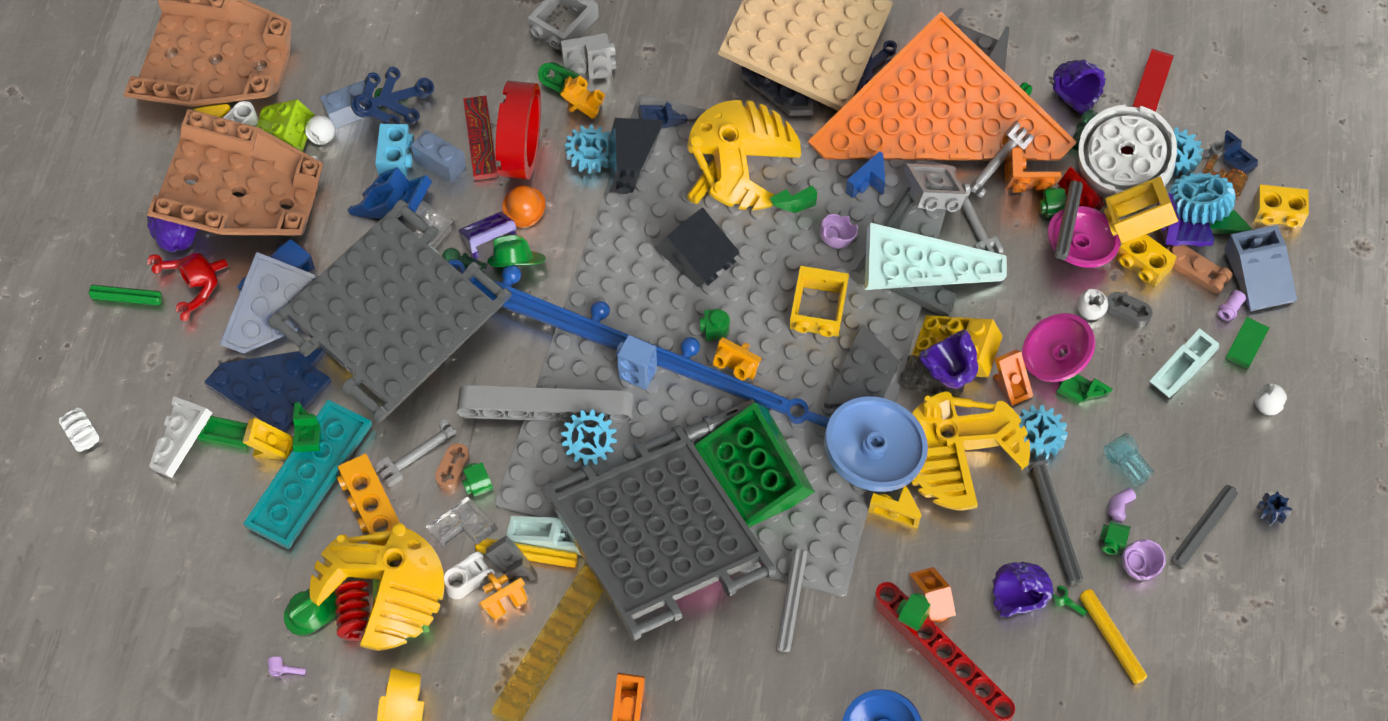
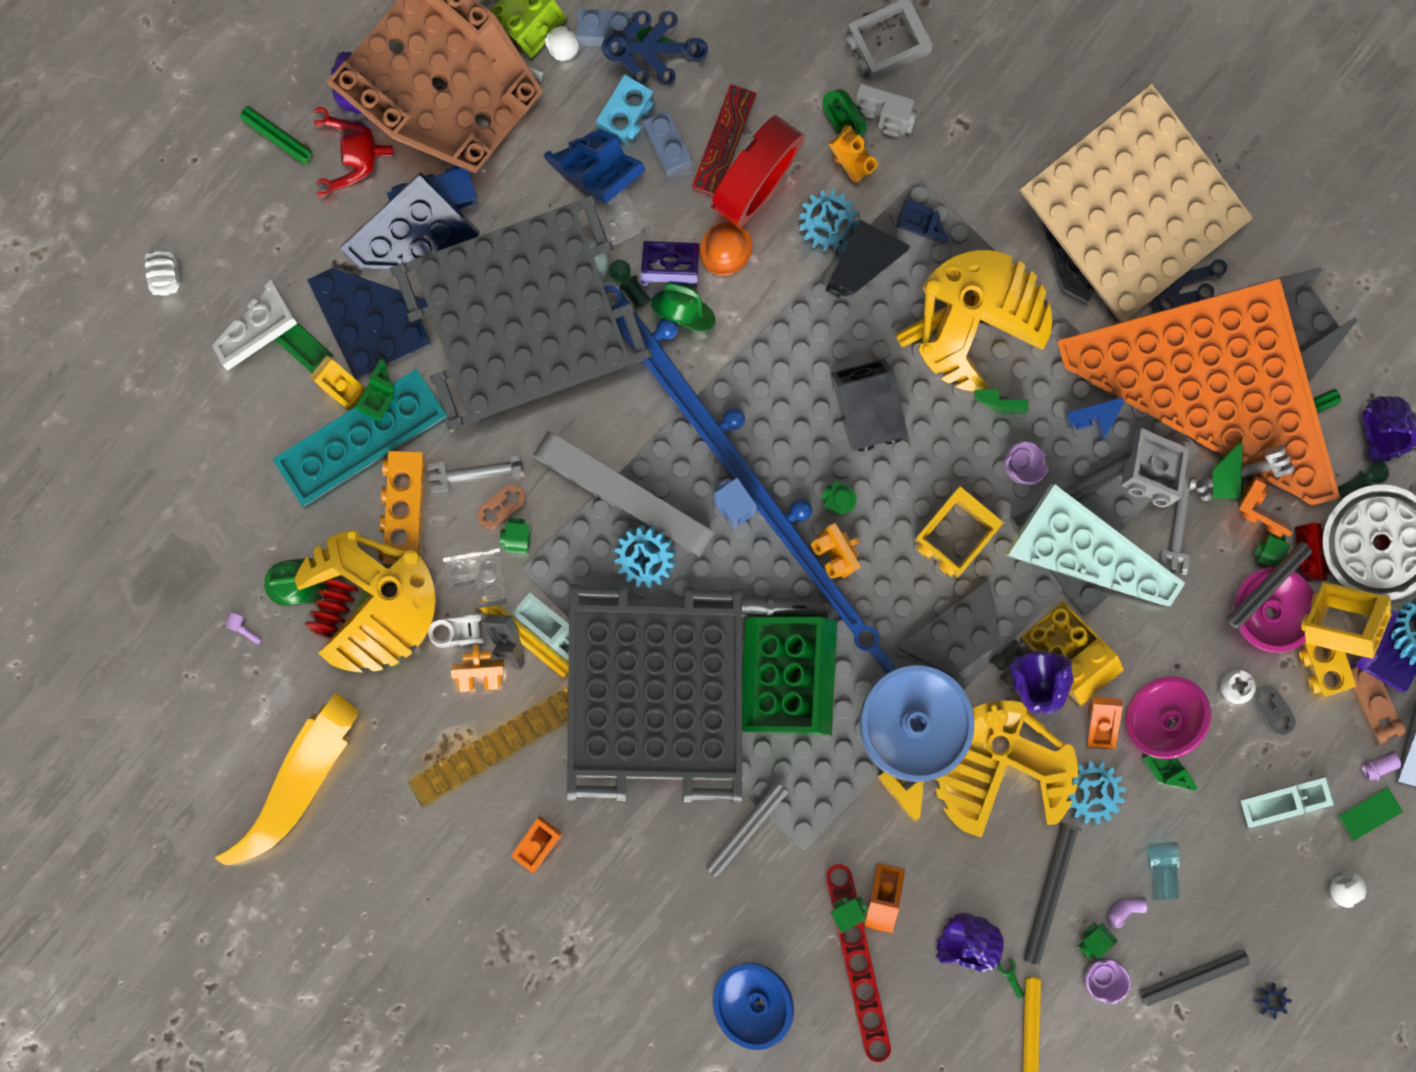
camera: 30 degrees right, 20 degrees up
none -> green slope [1213,441,1244,499]

